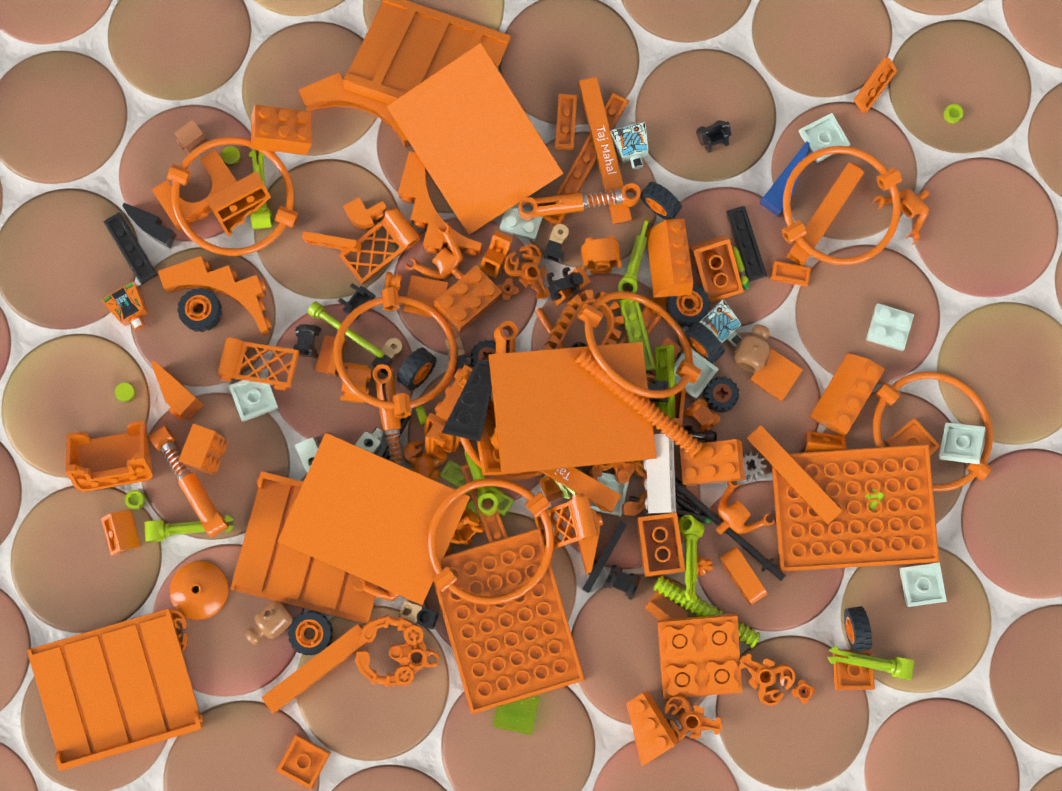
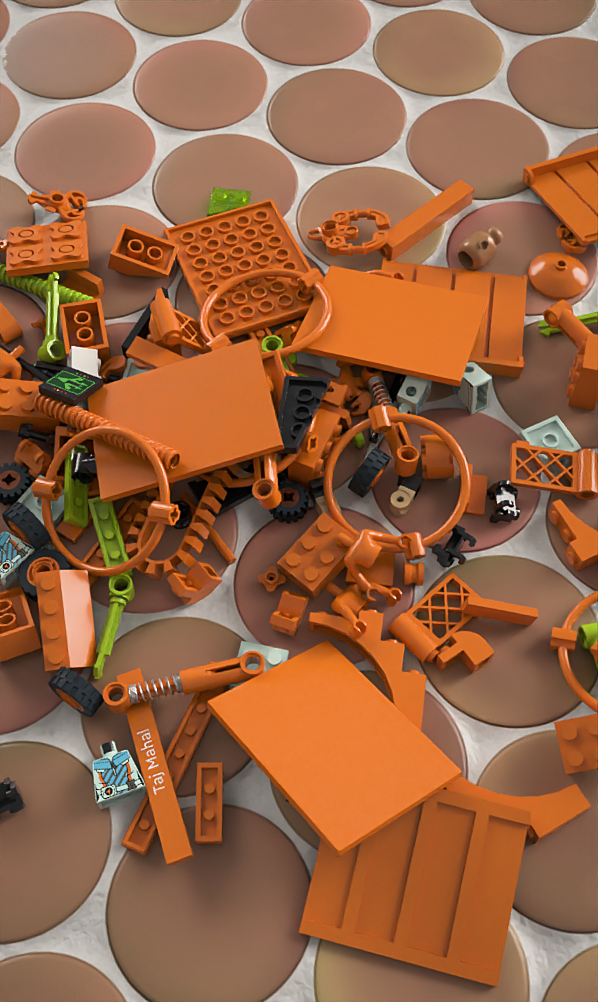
camera: 175 degrees right, 20 degrees down
orange tile [276,734,331,789] -> none
black wheel [288,611,333,655] -> none
lime piece [308,301,384,358] -> none
leg [399,601,440,630] -> none
orange animal [503,244,549,300] -> none
leg [544,224,569,264] -> none
black piece [546,267,583,301] -> none
orange brick [581,236,621,274] -> none
black piece [603,565,641,600] -> none
orange wedge [626,691,680,766] -> none
none -> black tile [38,366,103,406]
none -> orange slope [108,224,180,278]
none -> orange piece [336,529,412,602]

